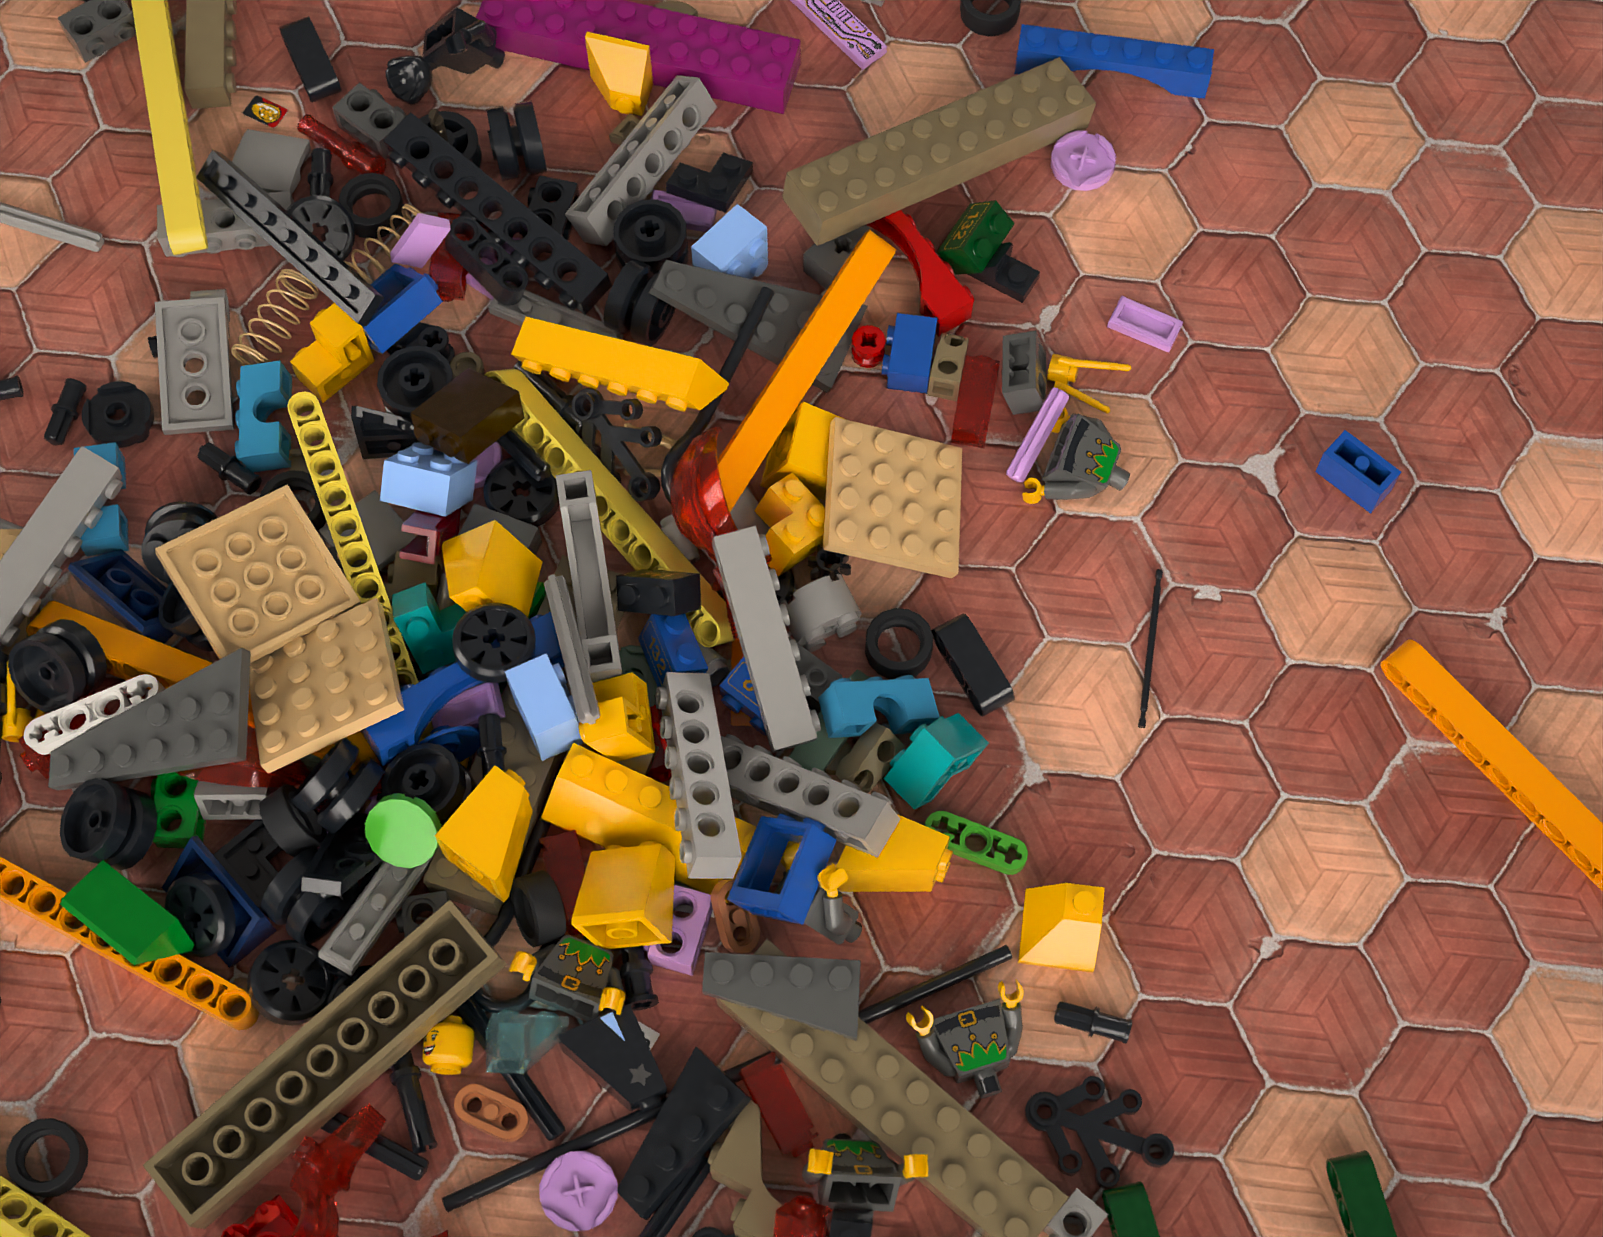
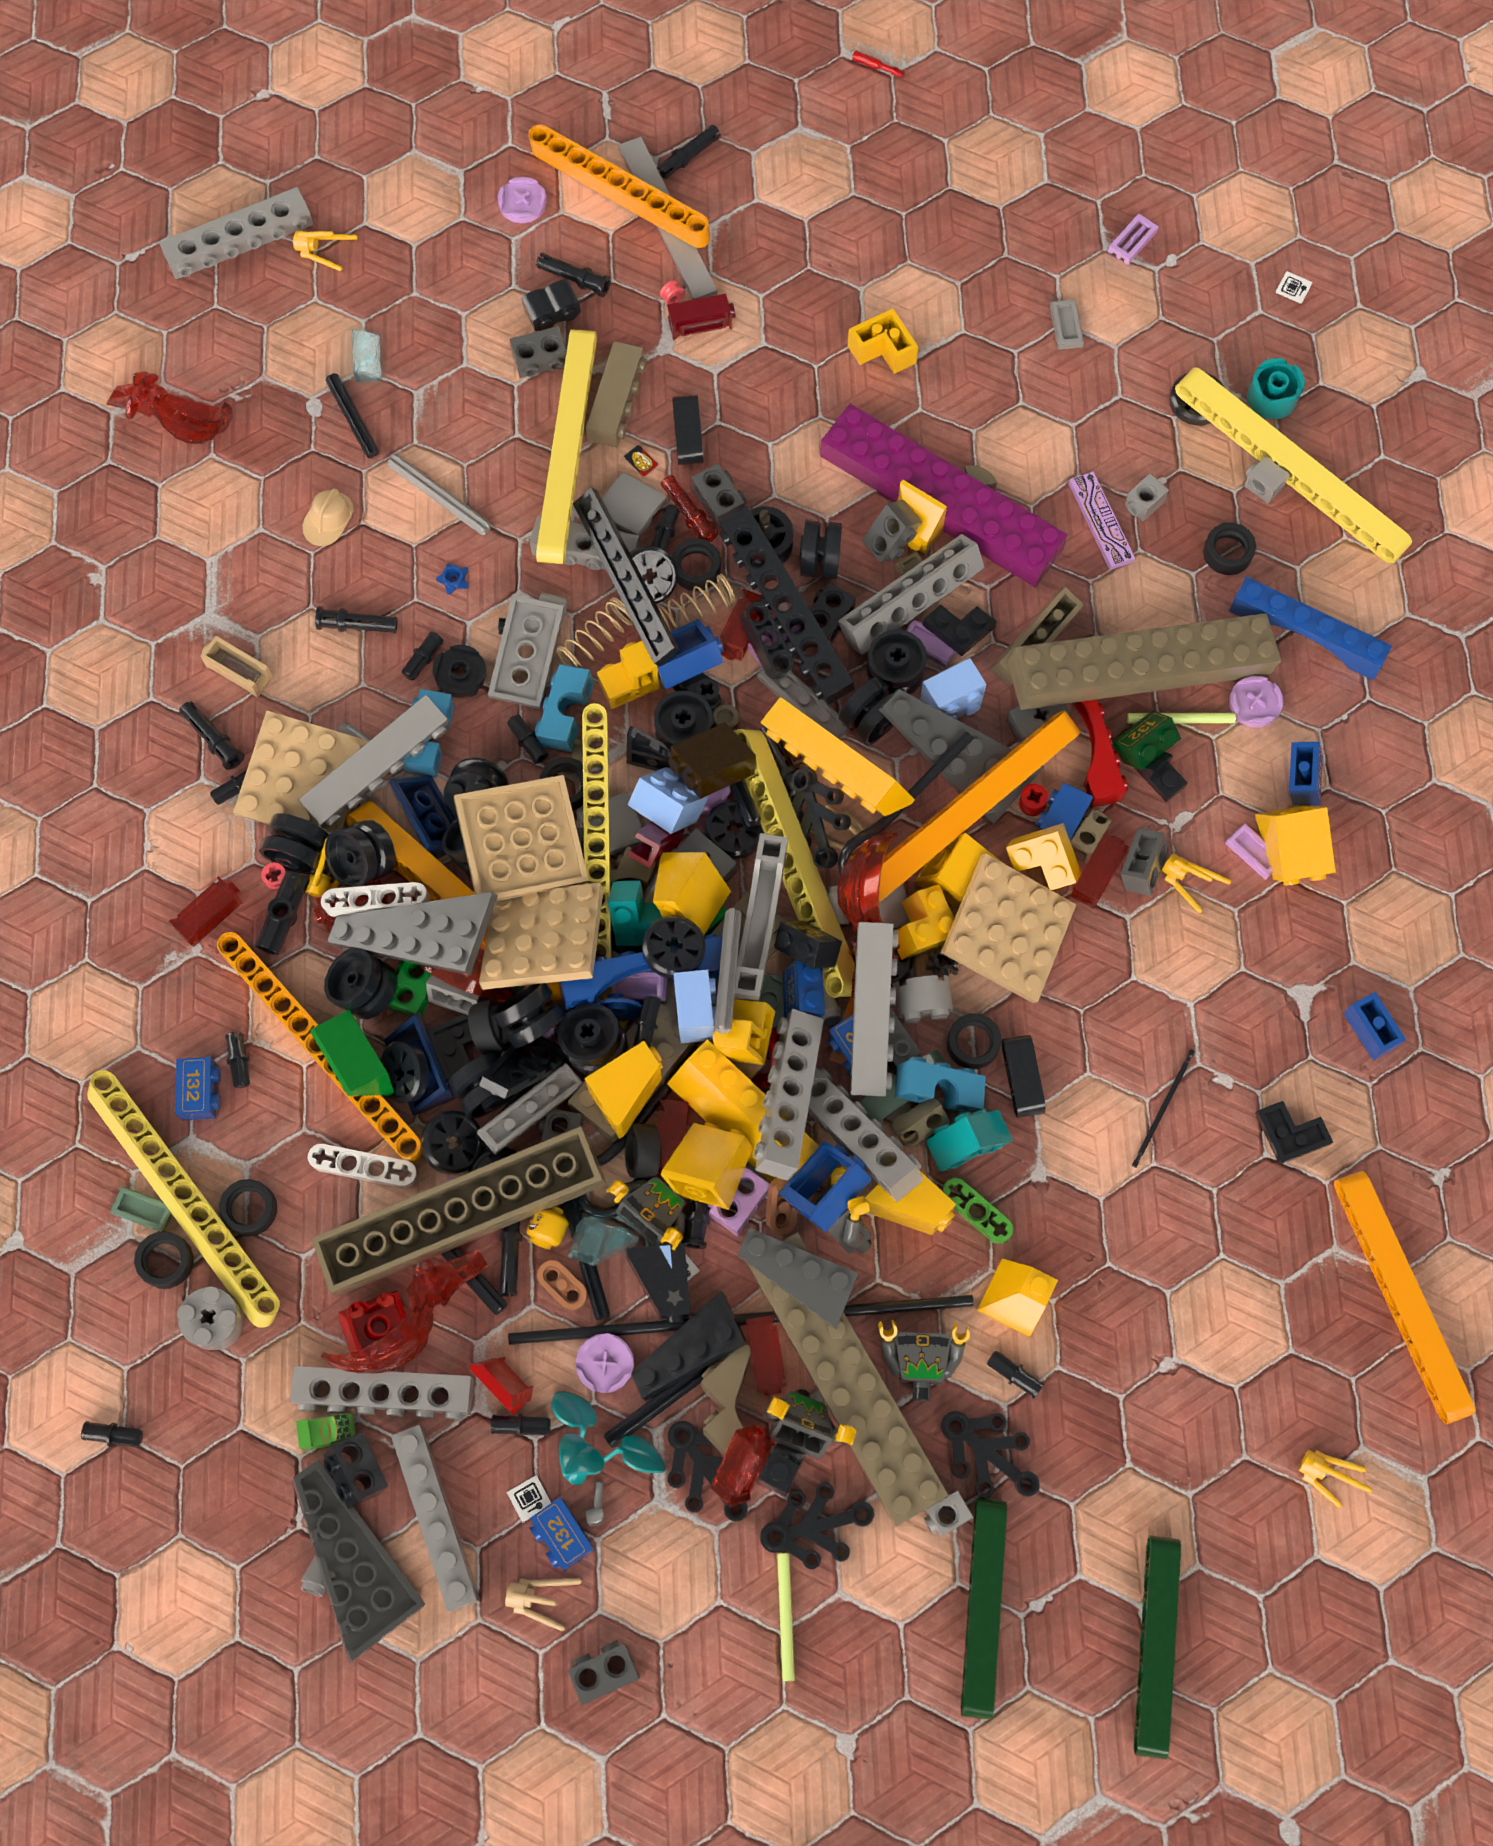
camera: 20 degrees right, 5 degrees up
tile [365,793,441,868] -> none
black torso [385,8,505,105] -> none
lavender tile [390,213,451,268] -> none
lavender axle [1006,387,1069,483] -> none
dark grey torso [1022,408,1130,504] -> none
none -> white beam [308,1144,418,1188]
none -> blue plate [436,563,468,595]
none -> dark grey brick [862,499,922,563]
none -> dark tan brick [989,587,1084,687]
none -> yellow brick [1006,823,1082,890]
none -> yellowish green bar [1127,713,1236,724]
none -> yellow slope [1255,805,1336,885]
none -> black plate [1255,1101,1334,1165]
none -> blue brick [1289,741,1323,805]
none -> yellow plant [1298,1450,1372,1508]

